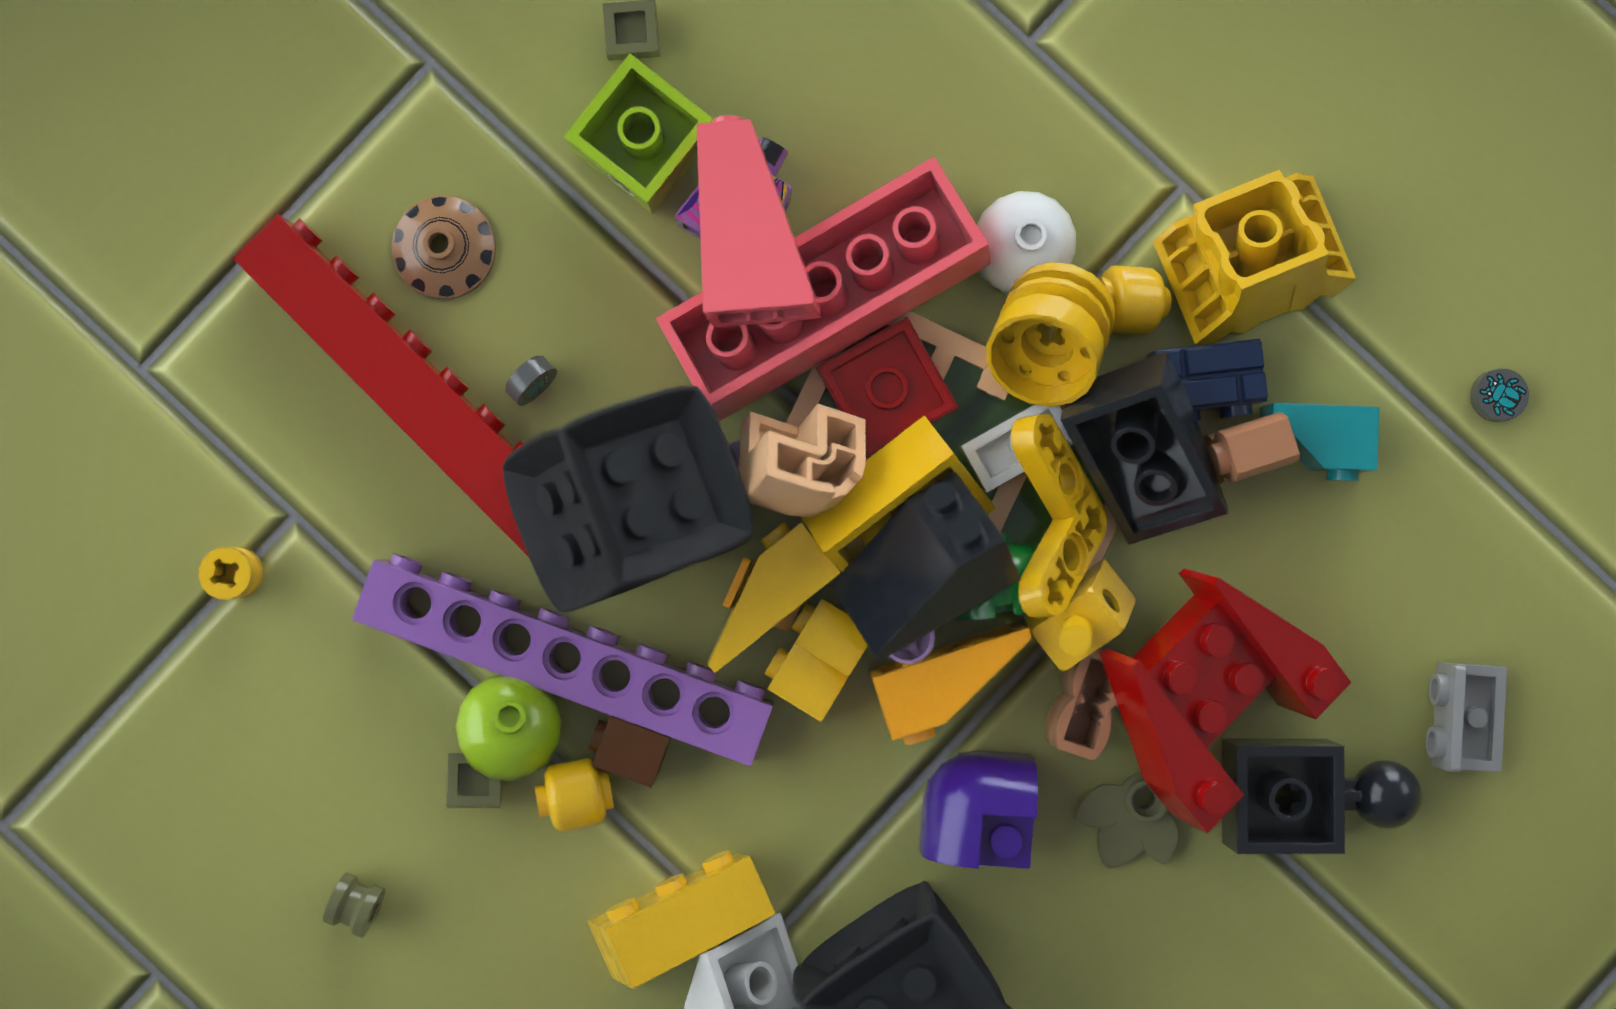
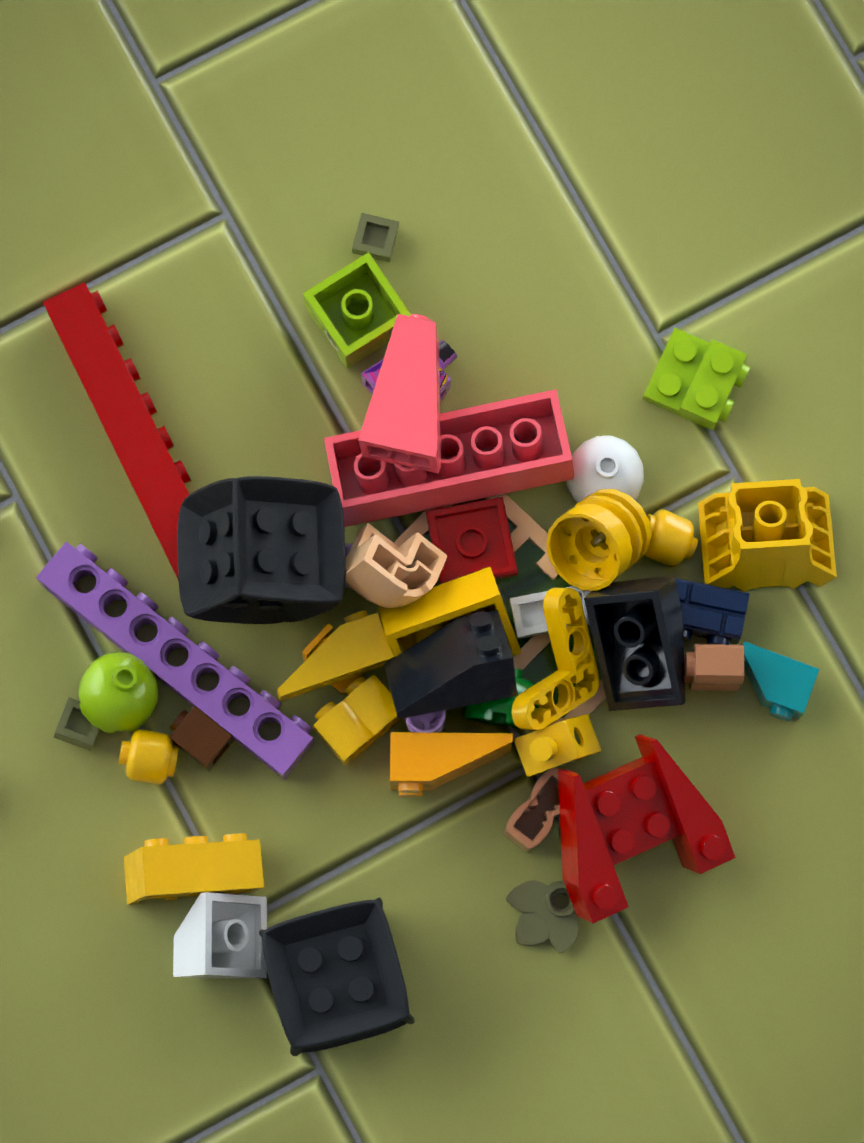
camera: 25 degrees right, 10 degrees down
medium nougat dish [392,196,496,299] -> none
dark grey tile [505,356,557,406] -> none
dark purple brick [919,750,1038,869] -> none
black brick [1222,739,1422,854] -> none
light grey bracket [1426,662,1507,772] -> none
none -> lime plate [642,327,750,431]

